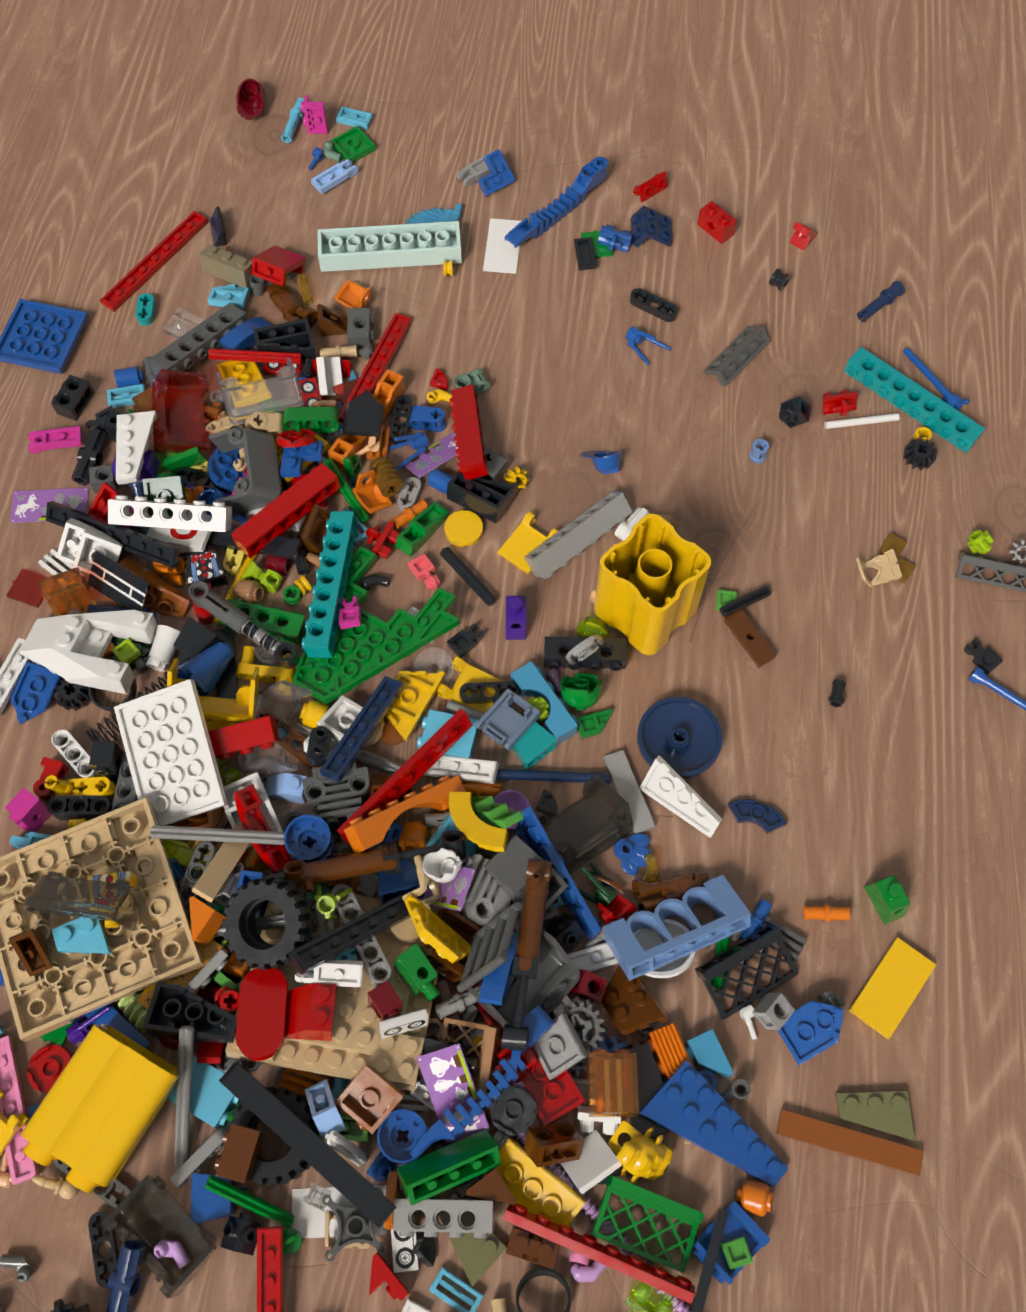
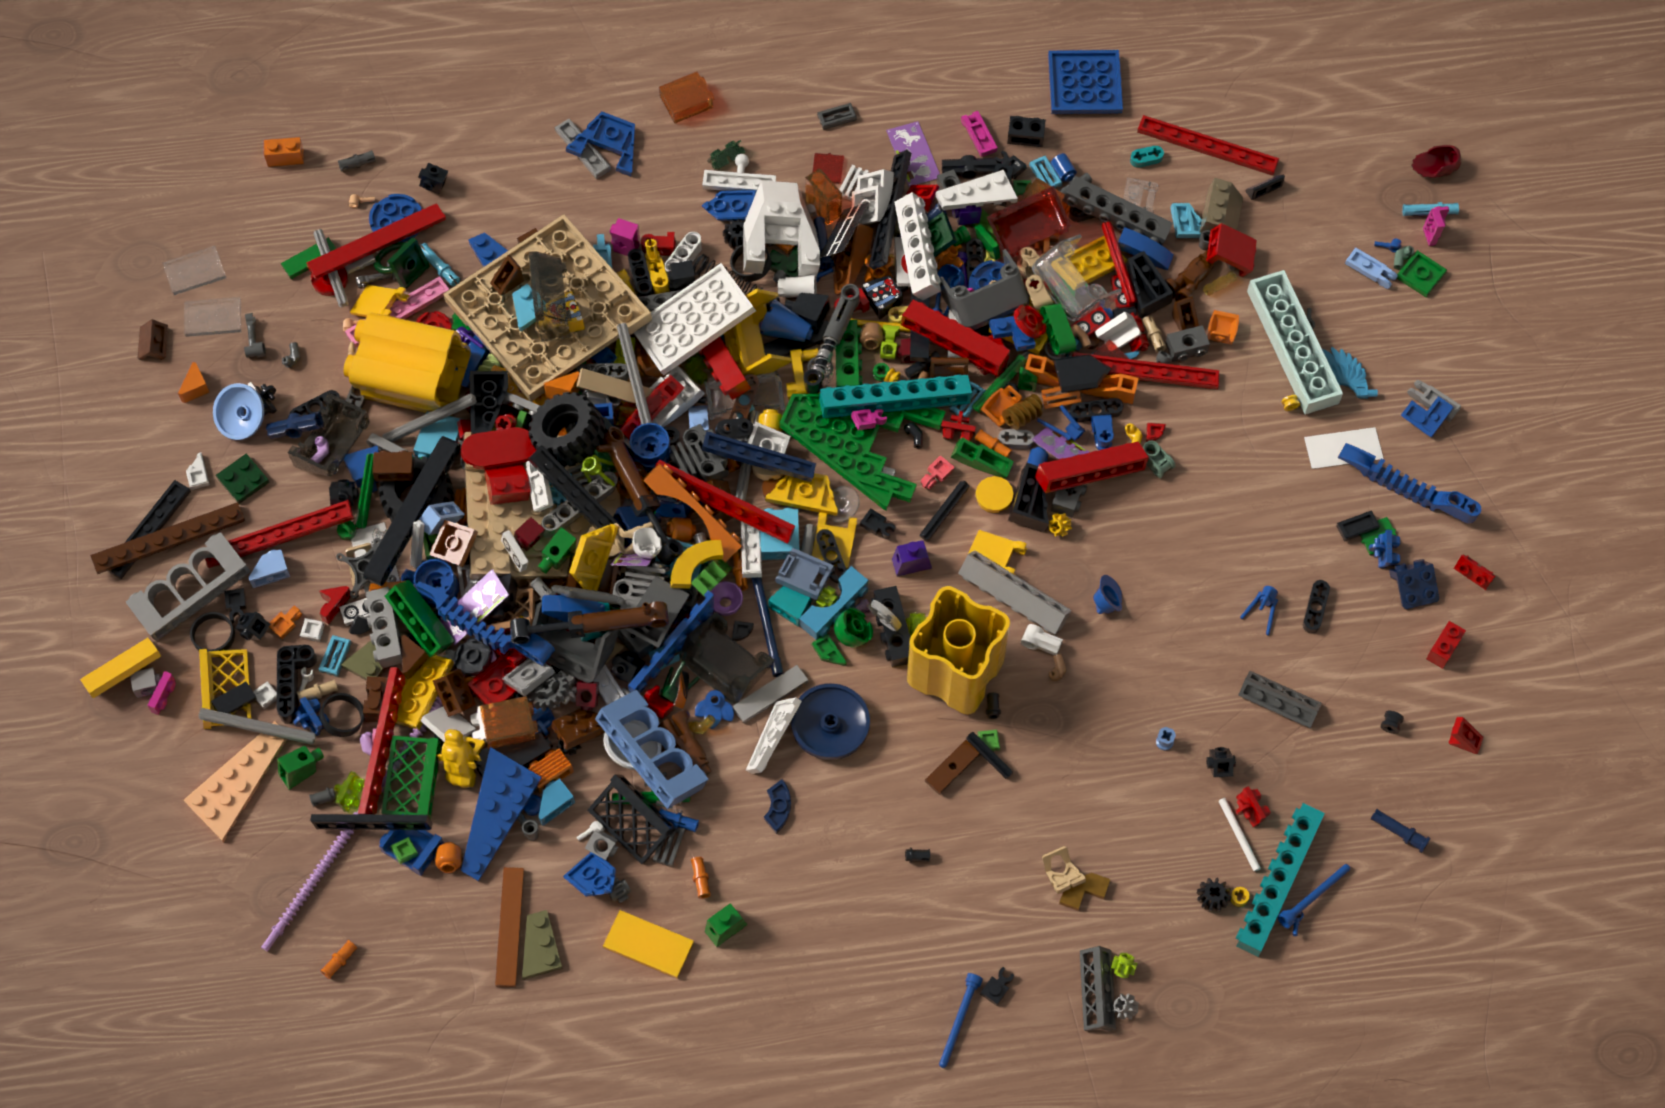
camera: 75 degrees right, 0 degrees up
lime tile [112,638,142,664] -> none
medium azure tile [336,107,373,130] -> none
light nougat hand [355,436,380,456] -> none

